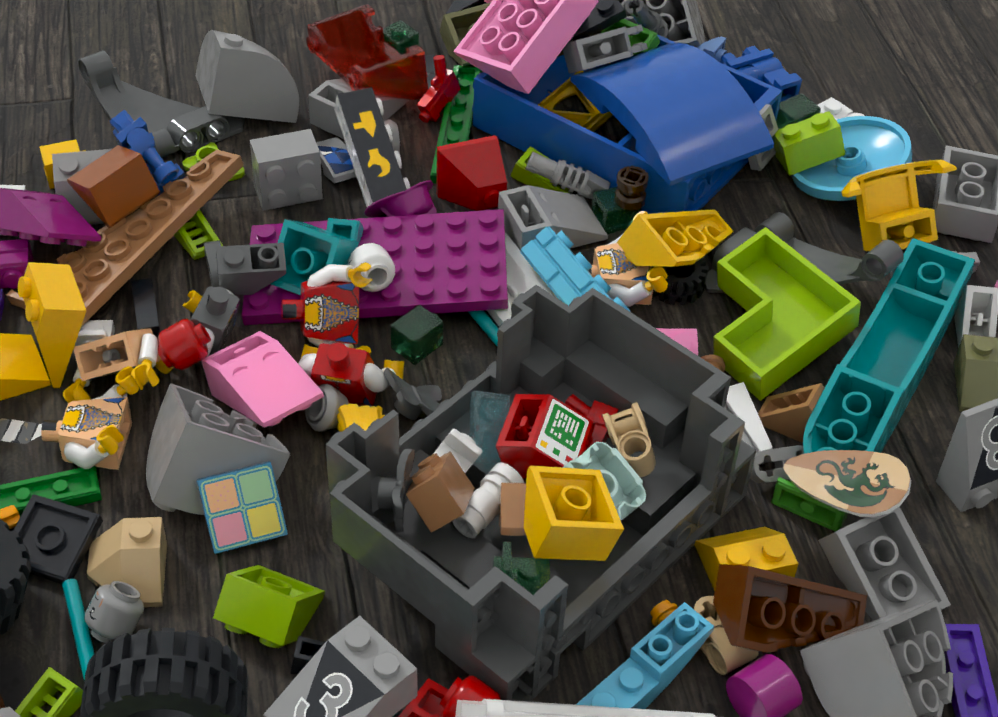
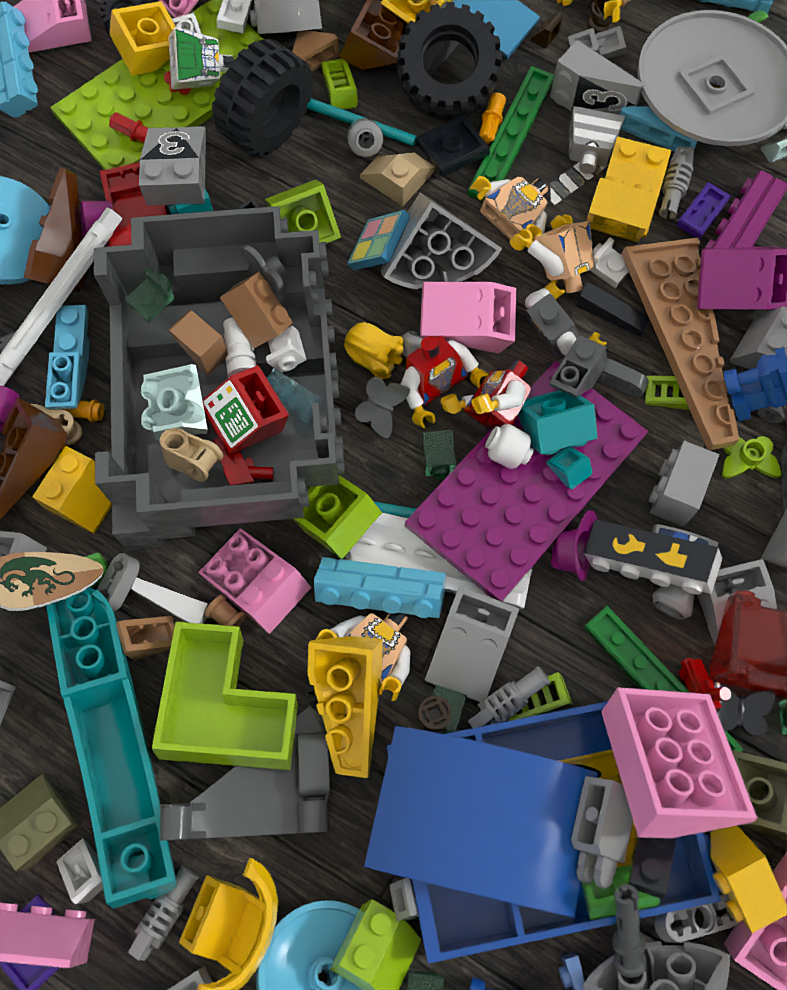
camera: 135 degrees right, 25 degrees up
dark orange slope [67,145,160,229] -> none
red head [158,319,211,371] -> none
red slope [436,135,507,211] -> none
yellow slope [523,466,624,561] -> none

